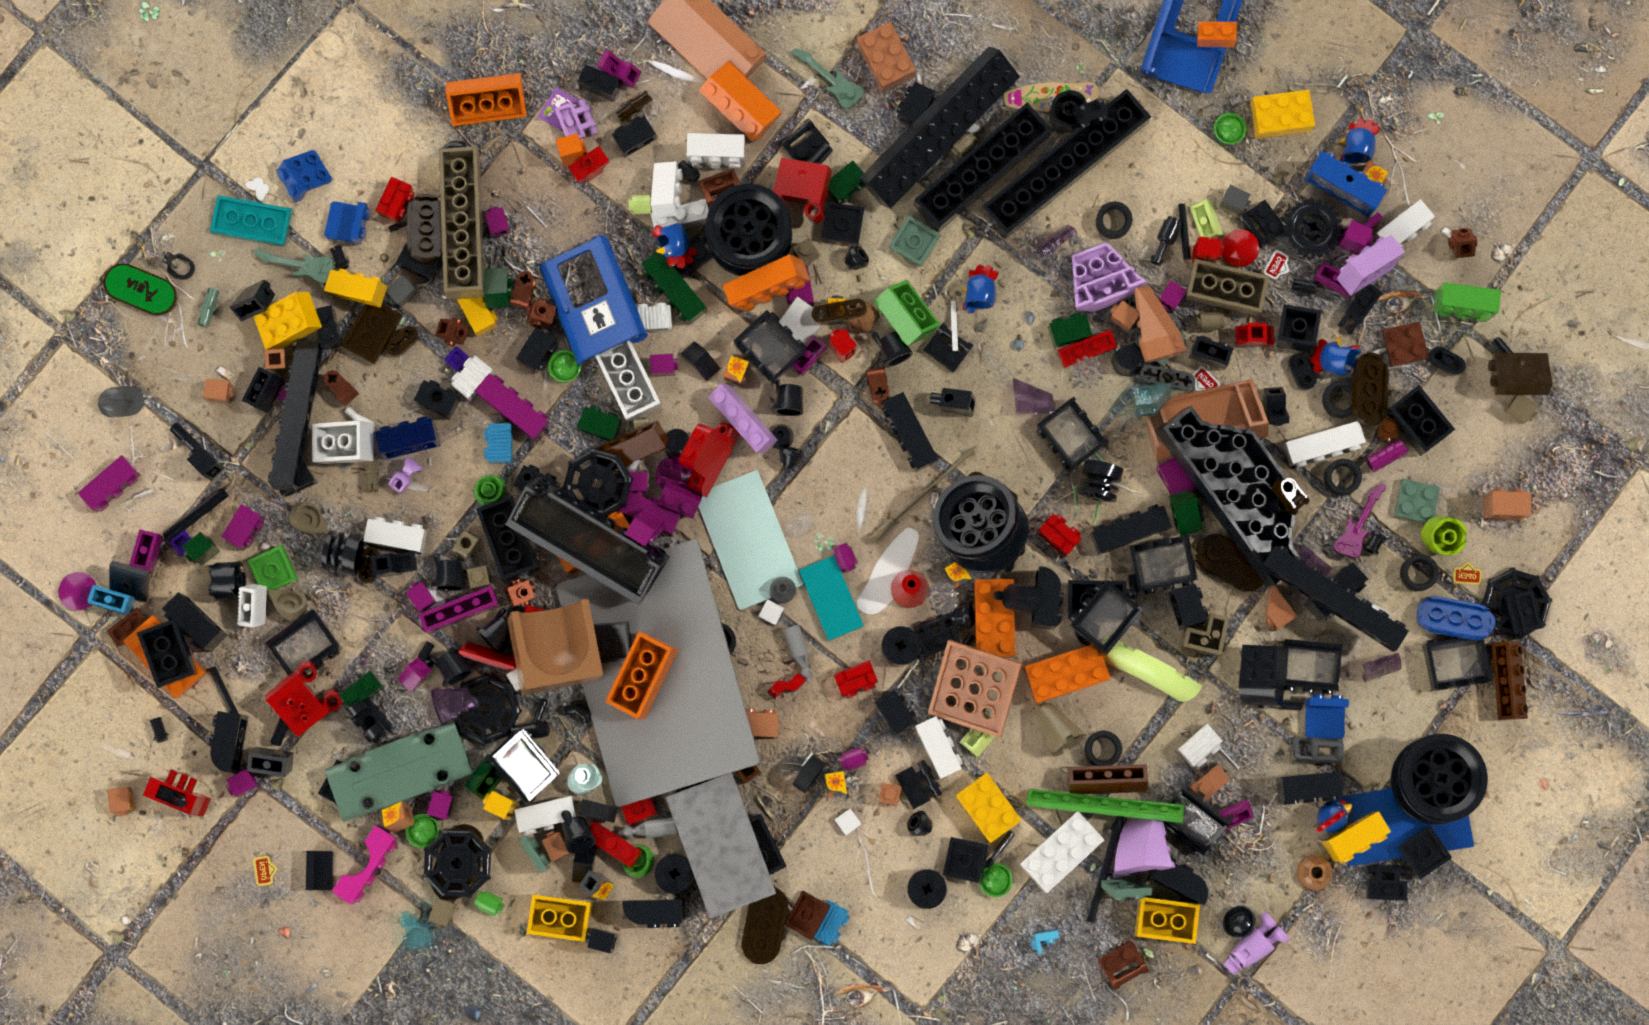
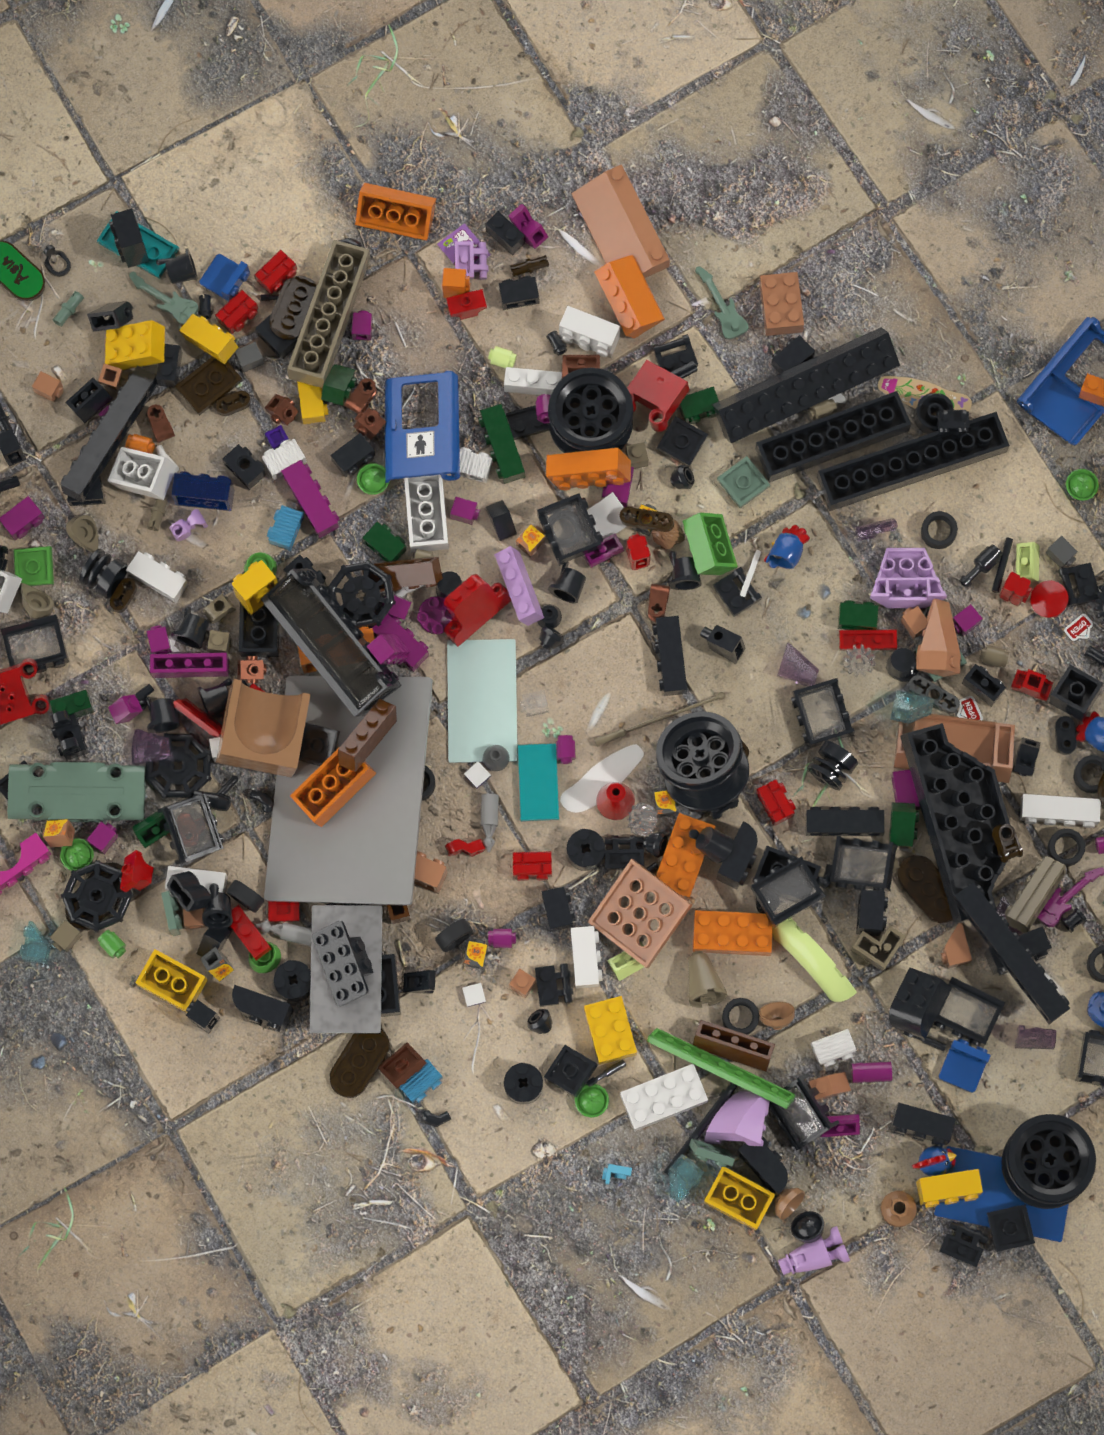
camera: 25 degrees right, 5 degrees down
white sticker [245,178,269,201] -> none
blue bracket [276,150,332,203] -> none
black brick [371,551,418,577] -> none
yellow brick [482,791,519,820] -> none
light aqua hair [567,764,602,796] -> none
white brick [651,161,683,218] -> none
blue piece [651,223,697,269] -> none
magenta brick [657,481,702,519] -> none
copper plate [1097,940,1149,991] -> none
dark tan brick [1184,259,1270,317] -> none
dark grey piece [1292,737,1344,765] -> none
none -> black brick [109,208,150,268]
none -> red brick [120,850,154,892]
none -> orange brick [125,434,155,454]
none -> black hat [156,248,198,284]
none -> black brick [167,871,211,912]
none -> red brick [215,289,258,334]
none -> yellow brick [231,560,280,615]
none -> bracket [312,921,374,1006]
none -> reddish brown brick [338,699,397,772]
none -> black slope [403,970,436,994]
none -> black arm [421,1110,451,1127]
none -> magenta brick [535,394,551,423]
none -> clear light blue slope [669,1154,704,1203]
none -> medium nougat piece [759,1002,795,1030]
none -> medium nougat piece [774,1188,805,1220]
none -> magenta brick [851,1061,892,1083]
none -> dark tan brick [1005,856,1066,933]

